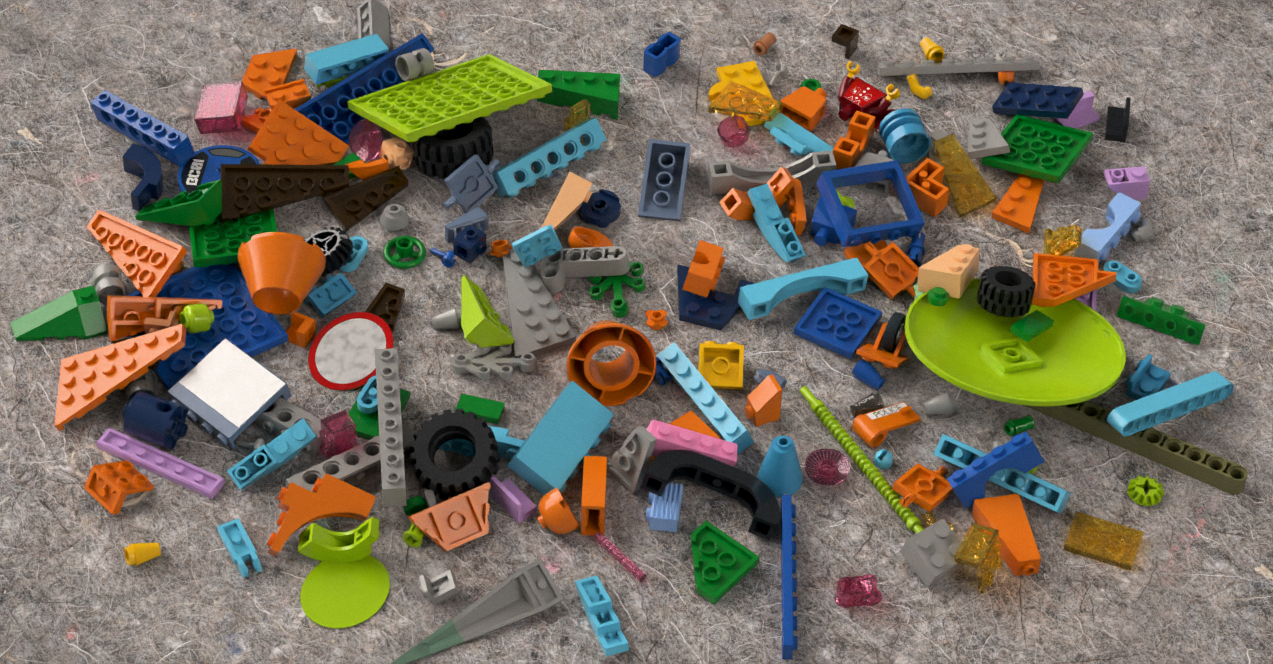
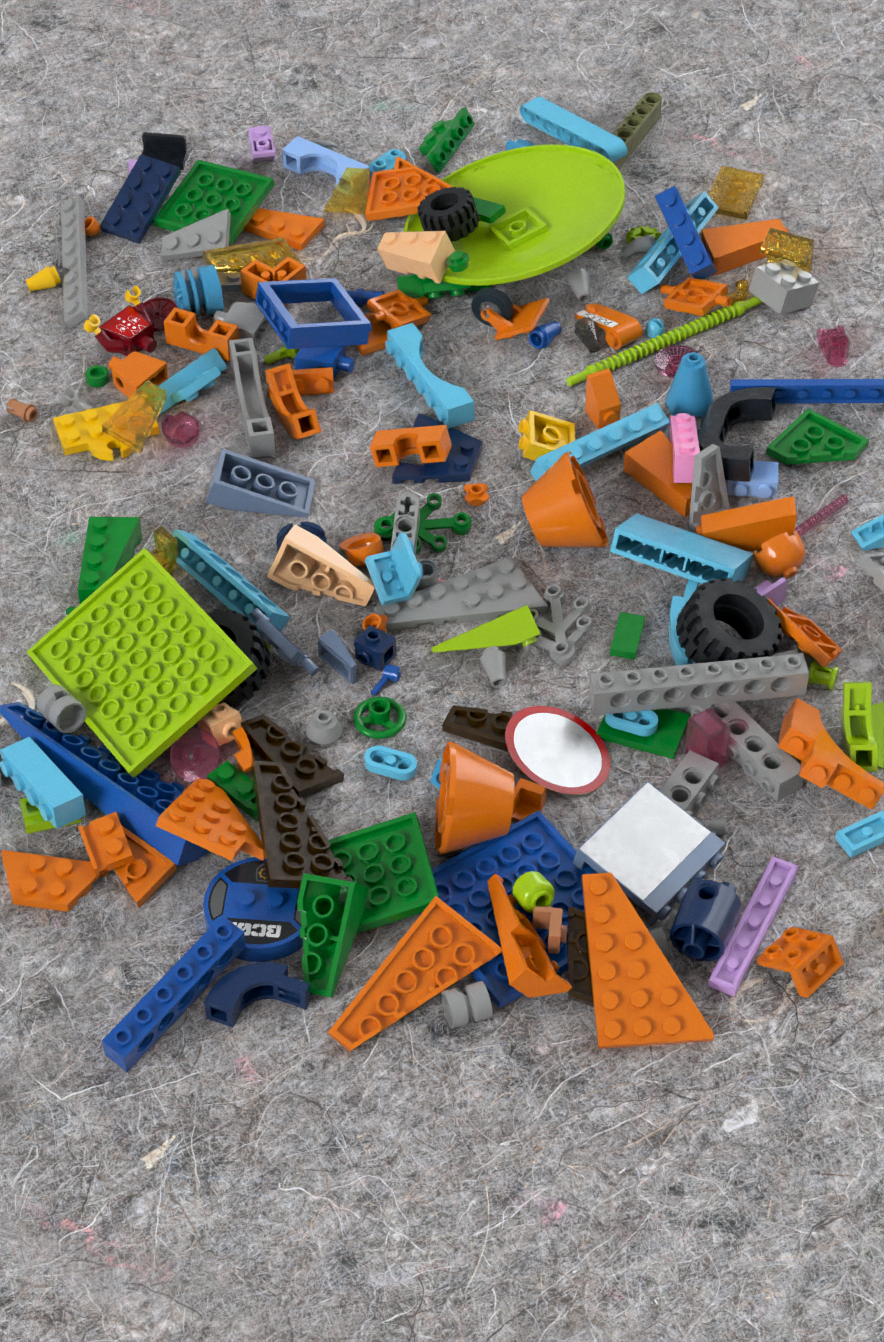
camera: 90 degrees left, 0 degrees up
green wedge [10,285,108,341] -> none
clear pink brick [194,82,248,134] -> none
medium azure slope [227,418,318,490] -> none
black gear [303,227,354,277] -> none
blue brick [643,32,681,77] -> none
medium azure slope [747,184,806,262] -> none
sand blue arm [752,369,787,389] -> none
blue plate [793,287,882,359] -> none
dark brown panel [832,24,859,59] -> none
yellow arm [906,73,933,99] -> none
lime gear [1127,475,1164,506] -> none

